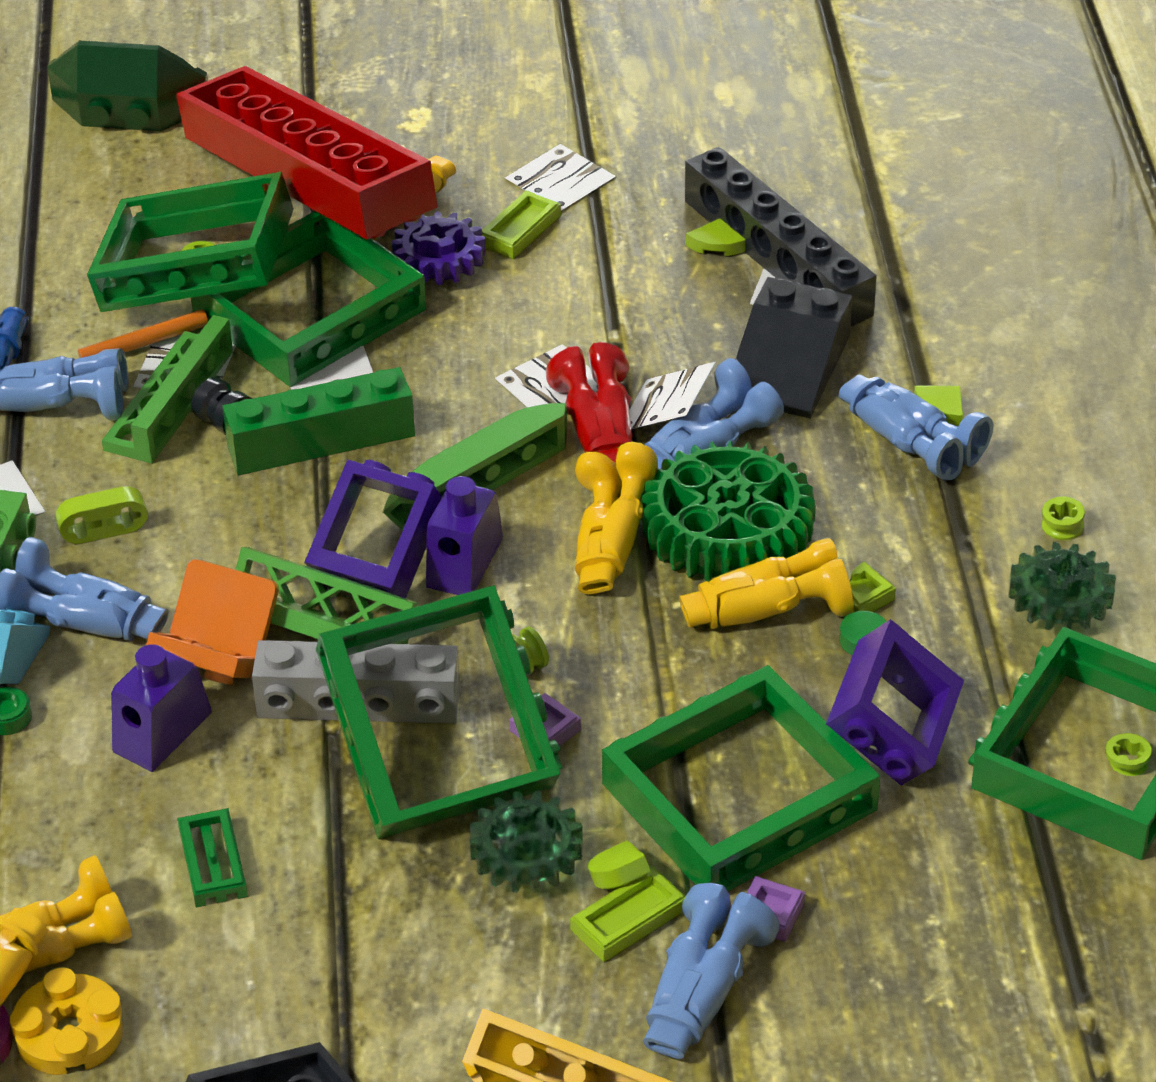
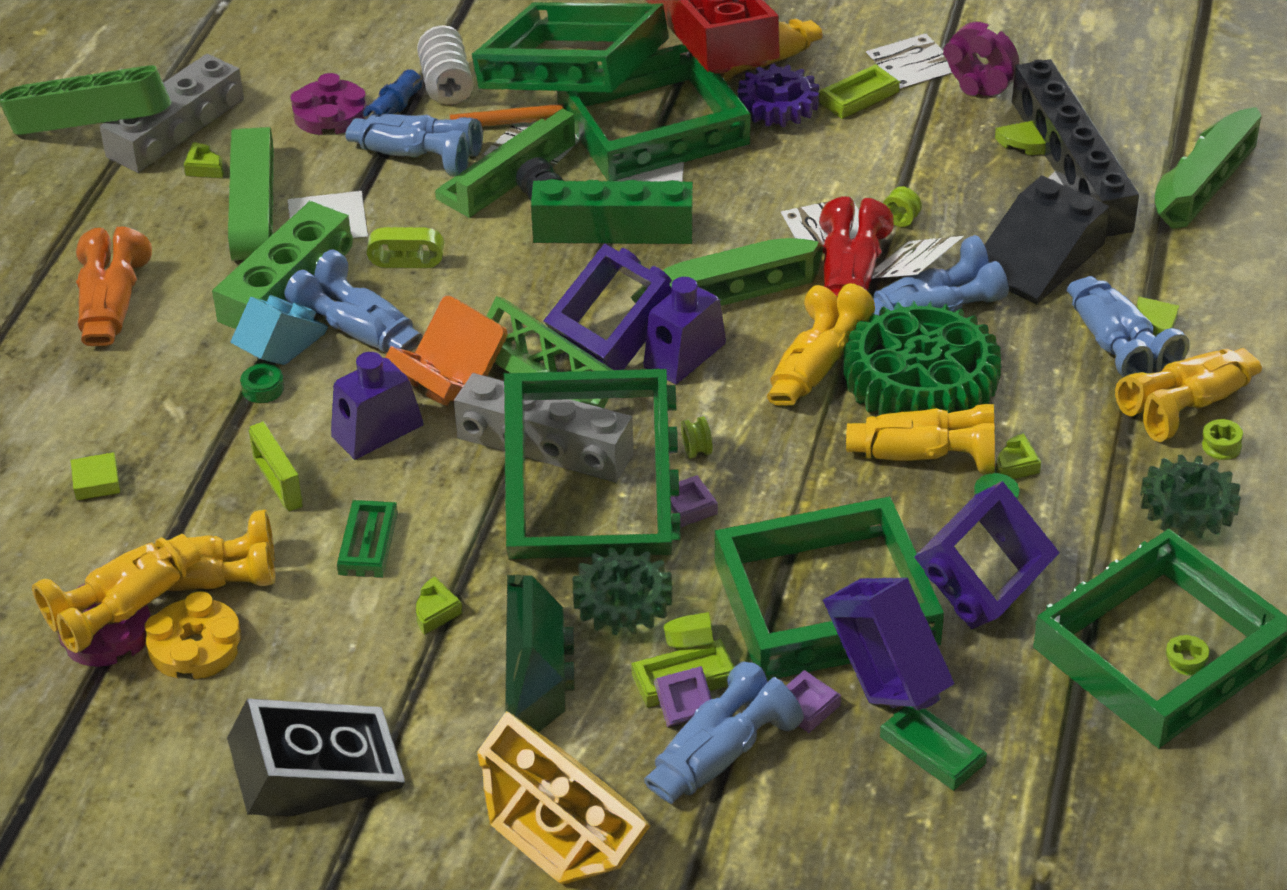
camera: 20 degrees right, 0 degrees up
none -> lime tile [248,421,303,511]
none -> lime tile [416,576,462,635]
none -> white piece [417,25,473,105]
none -> dark green wedge [505,574,575,733]
none -> medium lavender tile [654,666,712,728]
none -> dark purple window [823,578,955,710]
none -> green tile [880,706,987,791]
none -> lime bush [882,186,922,227]
none -> magenta plate [943,22,1020,96]
none -> yellow piece [1115,348,1262,442]
none -> bright green brick [1155,107,1262,229]

